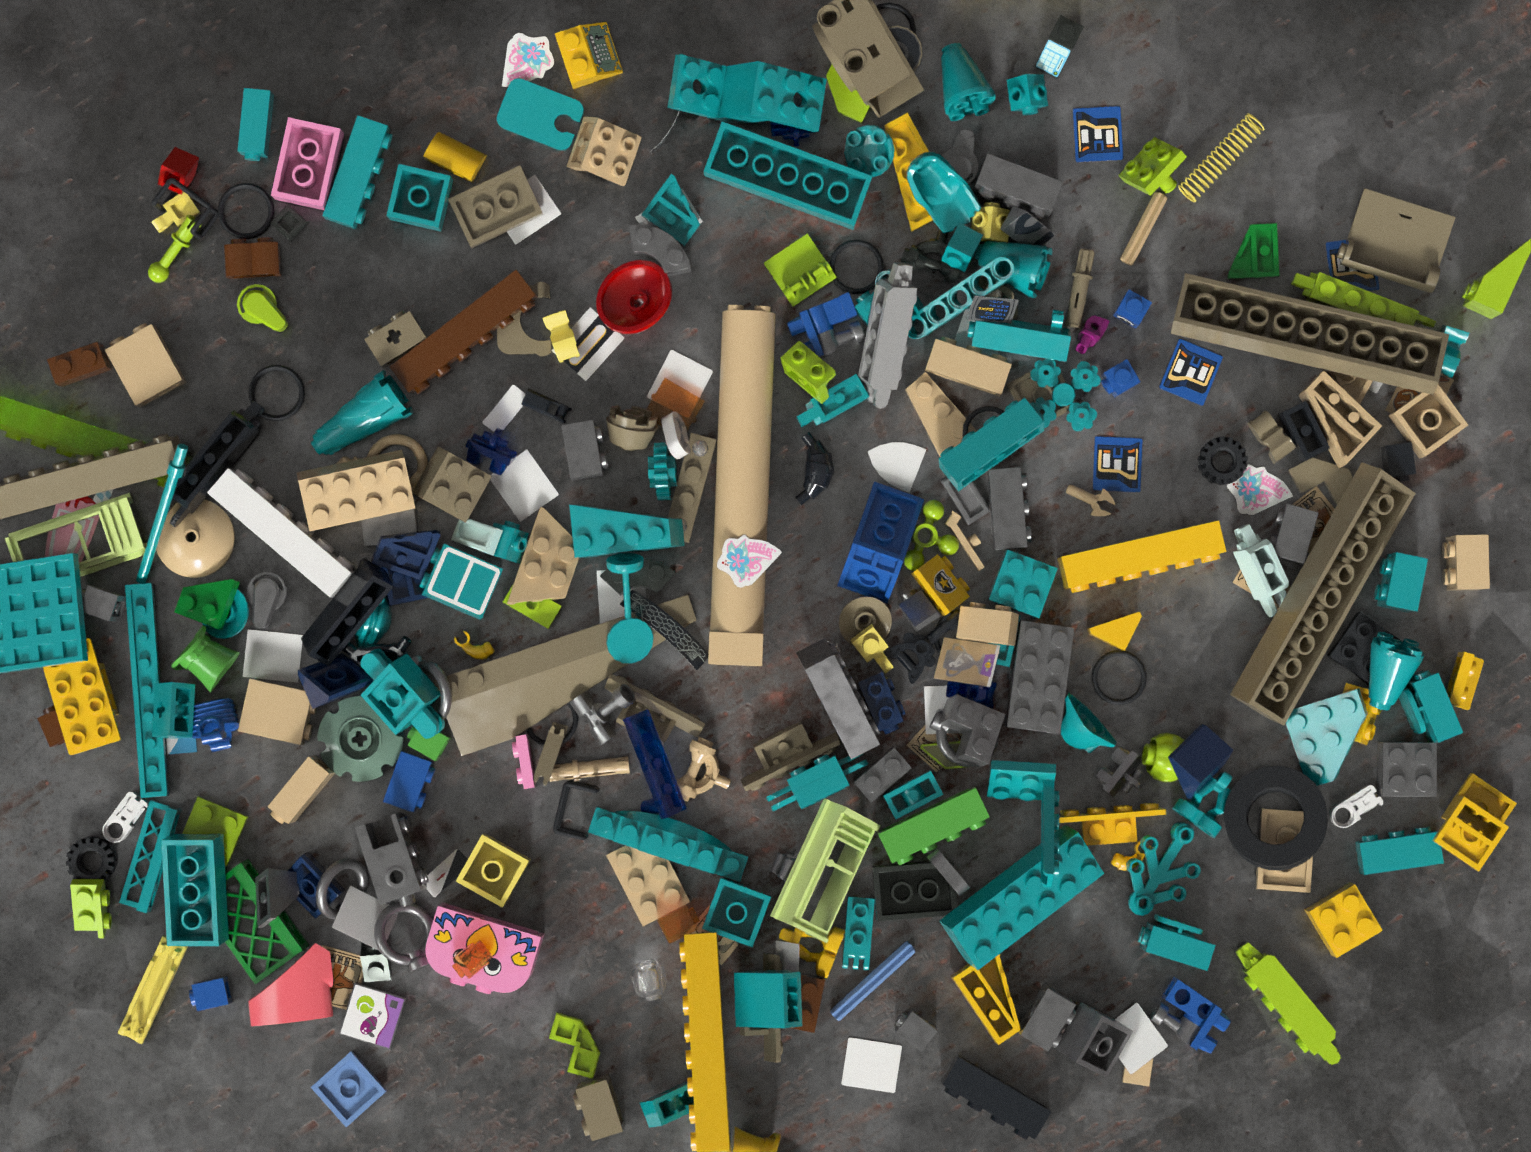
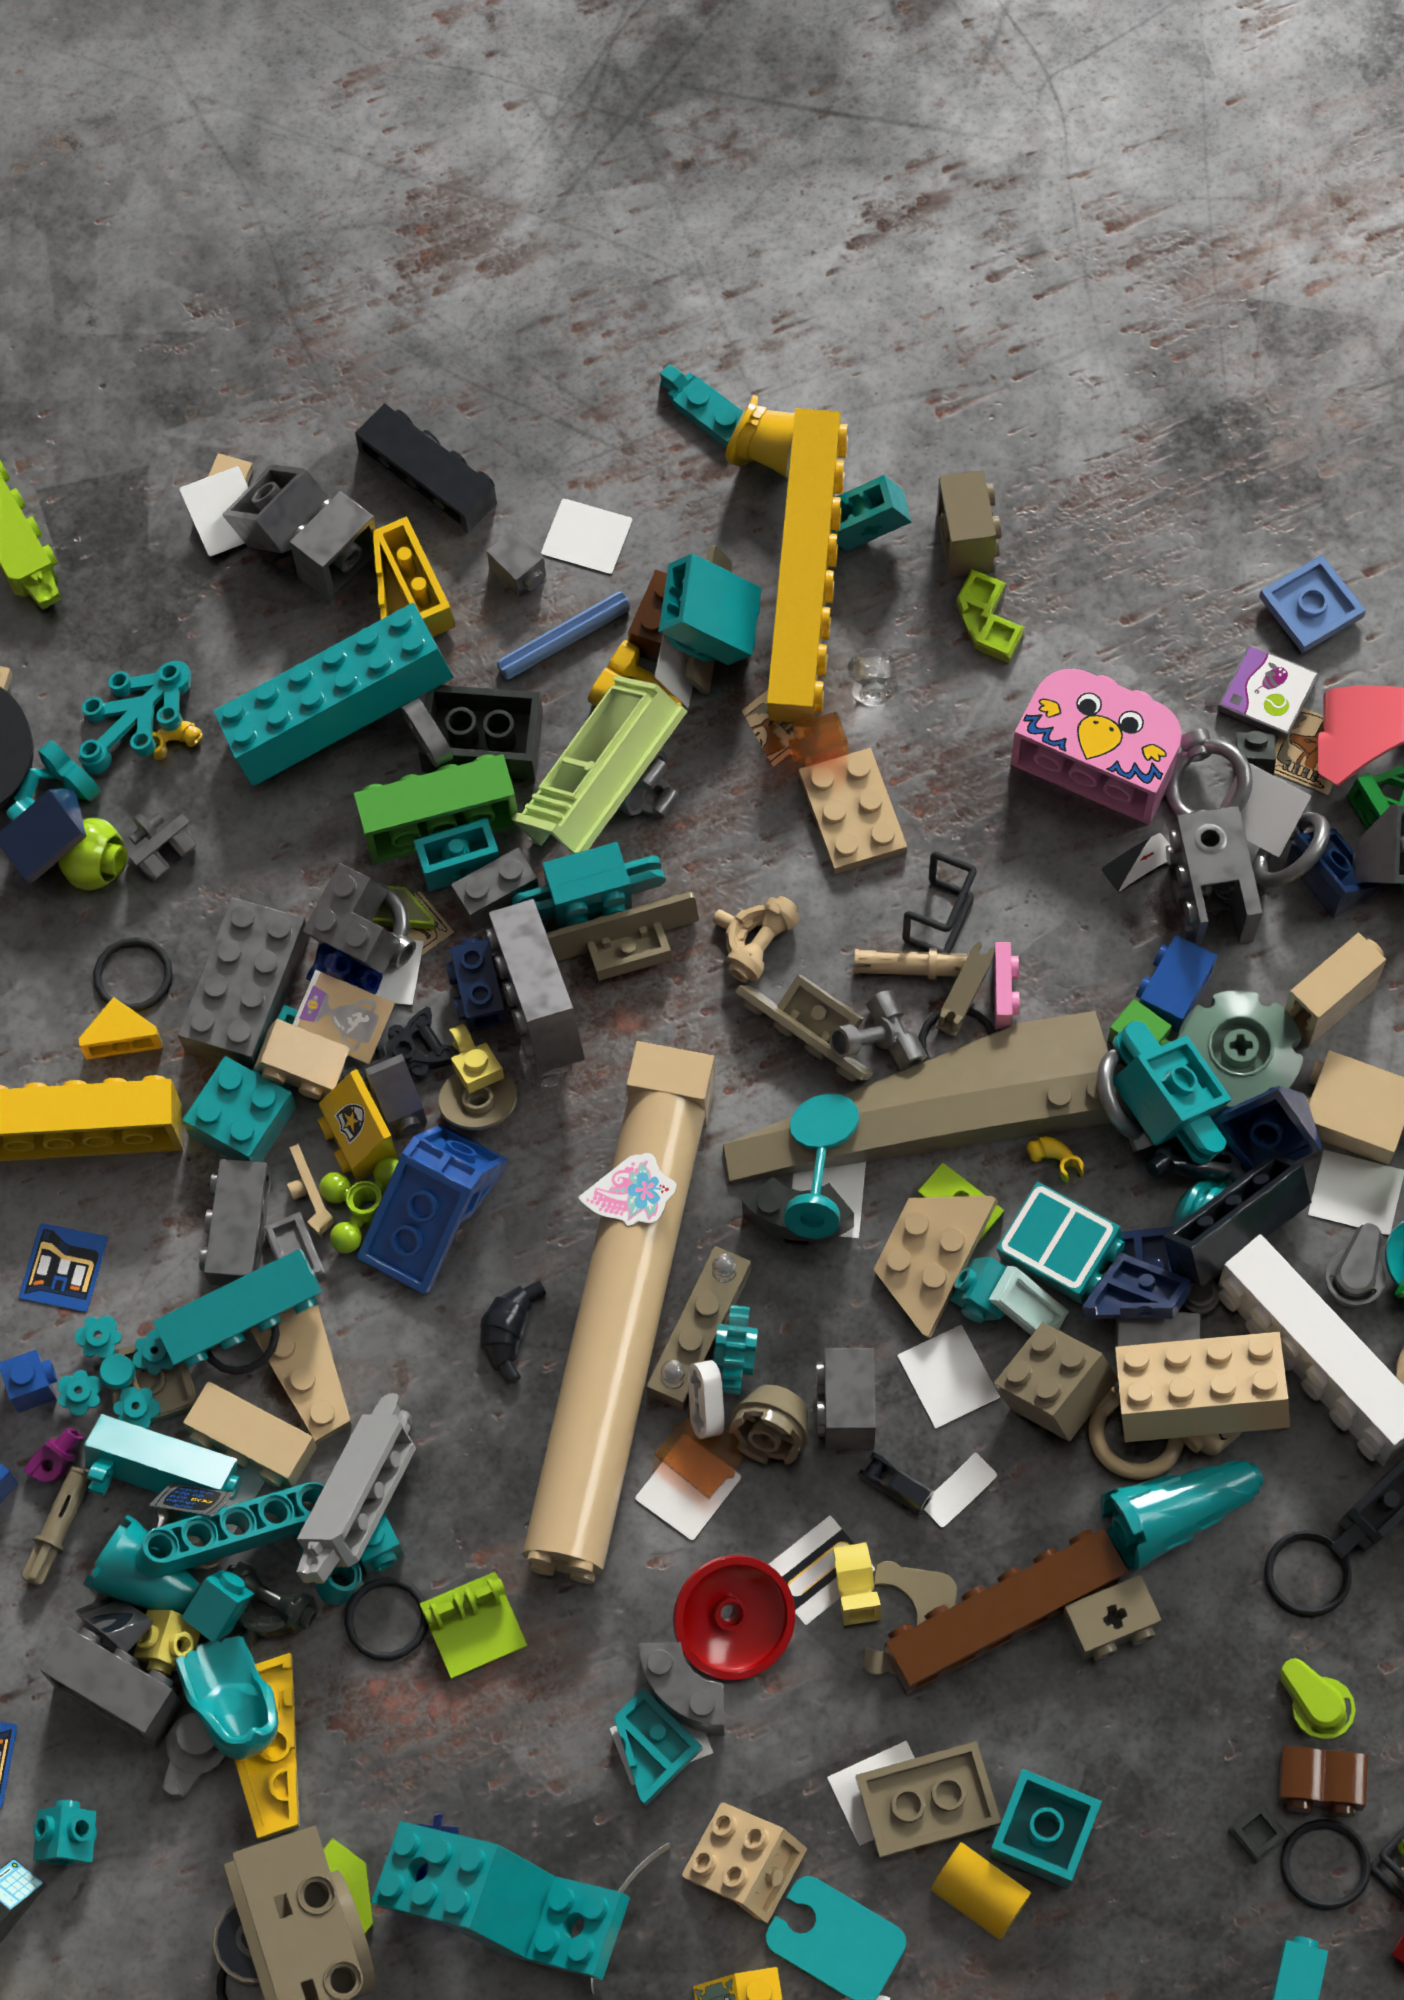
camera: 170 degrees left, 20 degrees down
bright pink brick [271,117,344,210] -> none
teal brick [322,115,393,229] -> none
clear orange brick [452,940,493,979] -> none
light yellow brick [456,833,531,908] -> none
clear blue hips [465,428,518,475] -> none
teal wedge [569,505,685,558] -> none
teal piece [588,807,748,882] -> none
black sticker [620,590,709,670] -> none
clear blue piece [623,709,687,819] -> none
teal brick [702,877,771,948] -> none
teal brick [704,122,873,230] -> none
lime bracket [780,341,836,404] -> none
blue hips [787,292,865,358] -> none
teal hinge [796,374,869,427] -> none
teal hinge [842,896,875,971] -> none
teal dish [844,125,895,178] -> none
white sticker [868,442,926,493] -> none
teal cone [941,43,996,121] -> none
teal bracket [987,760,1059,887] -> none
yellow bracket [1059,803,1167,846] -> none
teal hat [1061,693,1117,753] -> none
tan bar [1066,484,1115,516] -> none
teal brick [1137,913,1216,971] -> none
blue hips [1150,977,1231,1053] -> none

